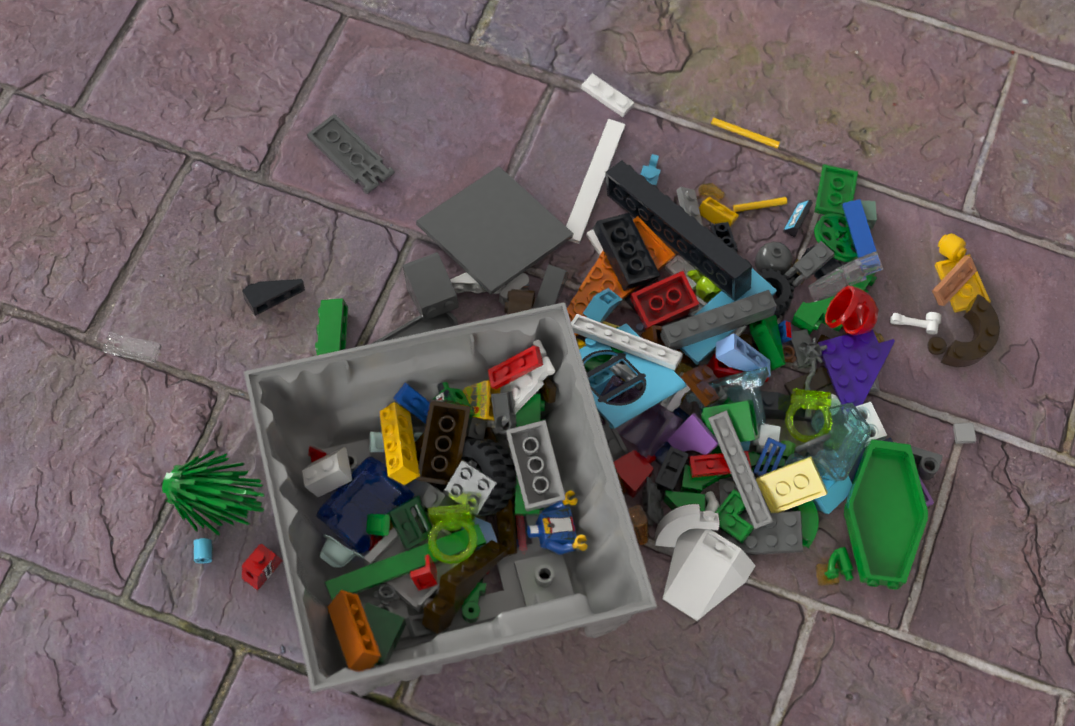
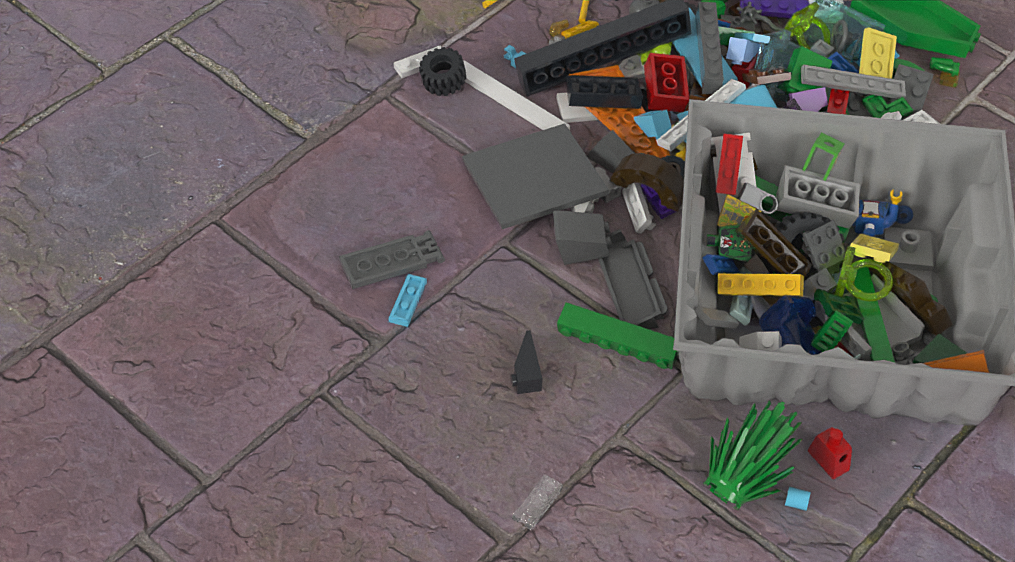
camera: 65 degrees left, 15 degrees down
red panel [410,555,438,591] -> none
none -> medium azure tile [389,274,427,327]
none -> black tyre [419,47,467,96]
none -> light grey tile [694,306,740,329]
none -> medium azure tile [734,33,770,44]
none -> bright green piece [802,132,845,181]
none -> light grey tile [810,39,834,58]
none -> light yellow plate [849,234,899,263]
none -> dark blue plate [896,205,913,224]

